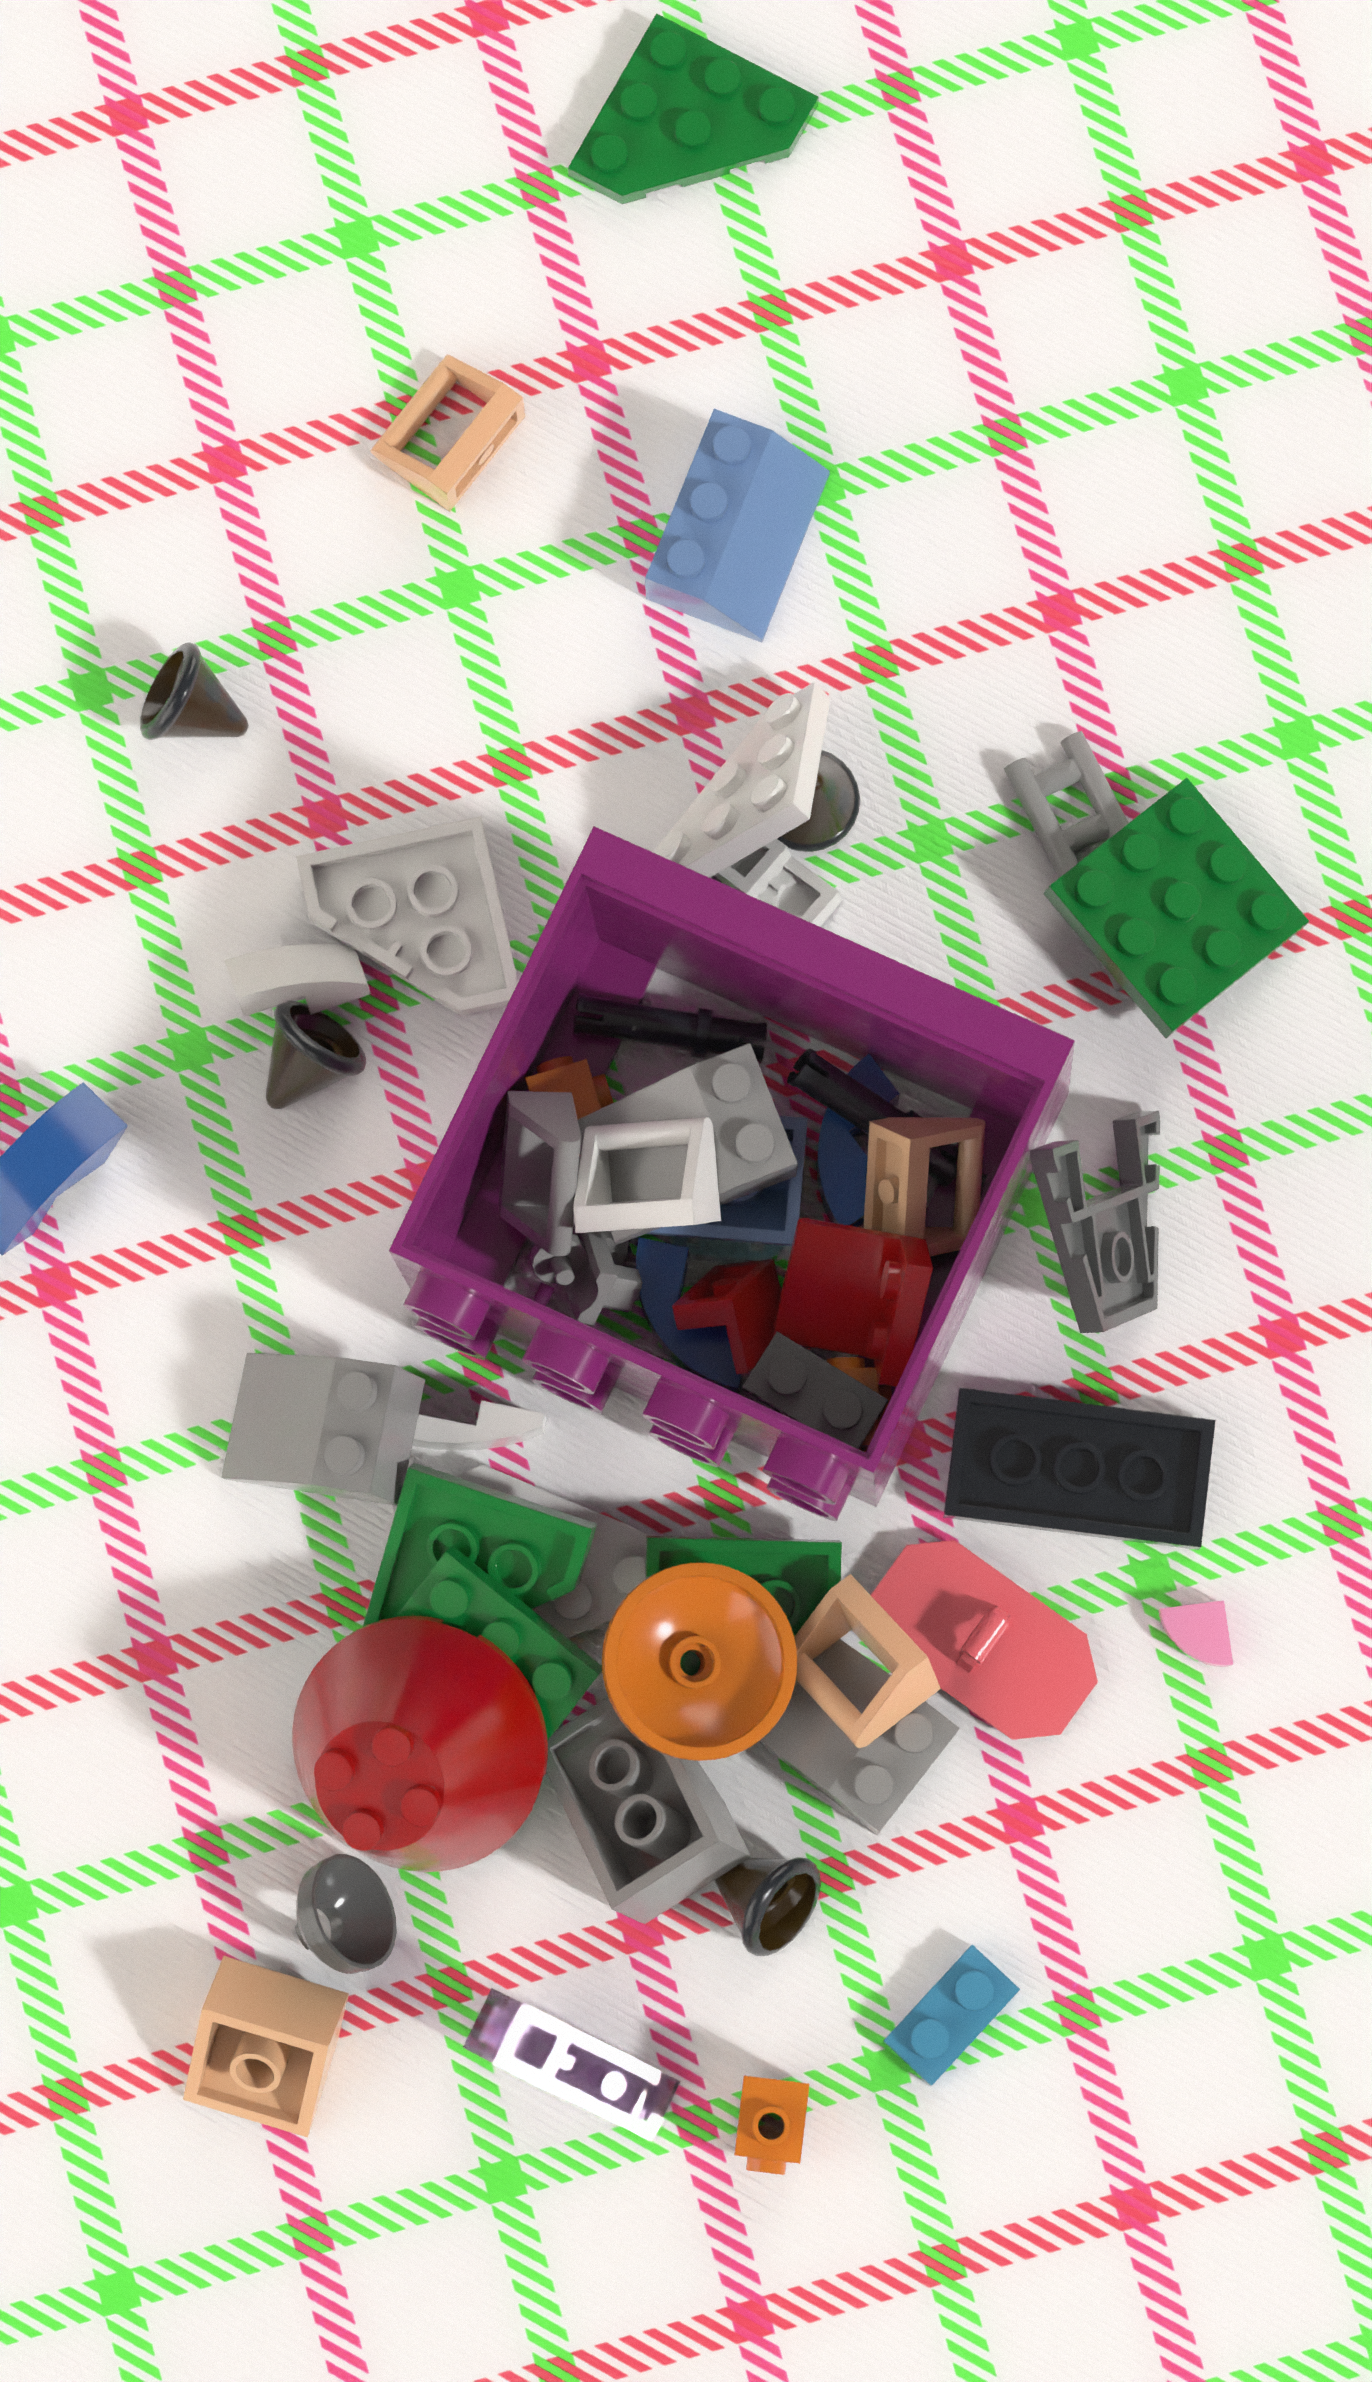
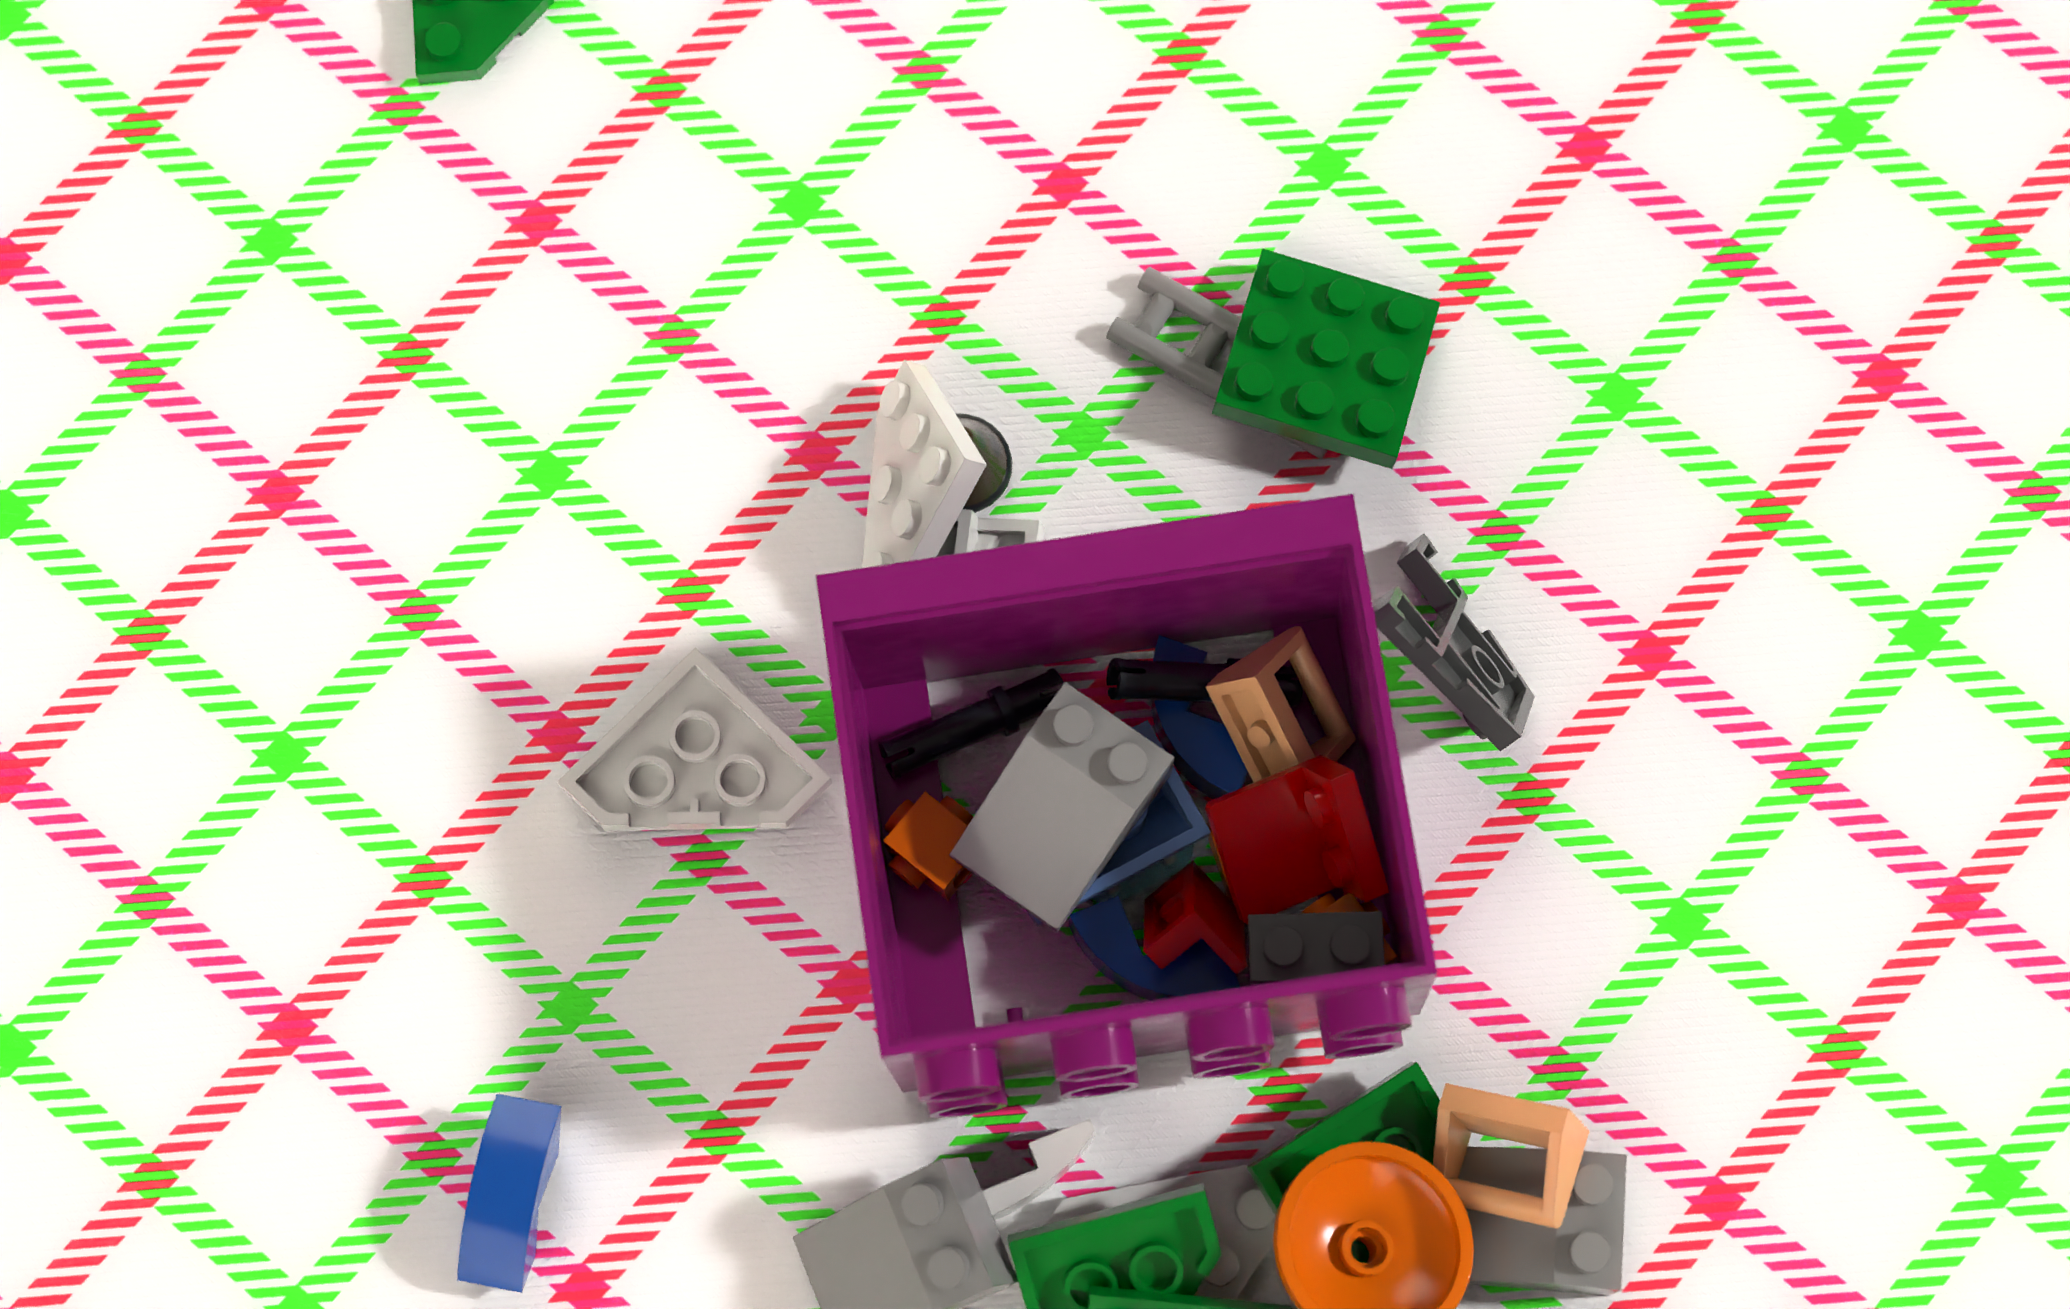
camera: 35 degrees left, 5 degrees down
dark brown hat [140,642,249,740] -> none
white slope [225,944,371,1017] -> none
dark brown hat [265,1001,367,1109] -> none
light nougat tile [370,354,525,512] -> none
light grey tile [498,1091,581,1256] -> none
light grey hips [530,1224,642,1325] -> none
white tile [573,1117,721,1233] -> none
medium blue slope [645,408,830,643] -> none
coral shield [871,1540,1098,1740] -> none
black plate [943,1388,1216,1550] -> none
bright pink tile [1158,1600,1233,1667] -> none

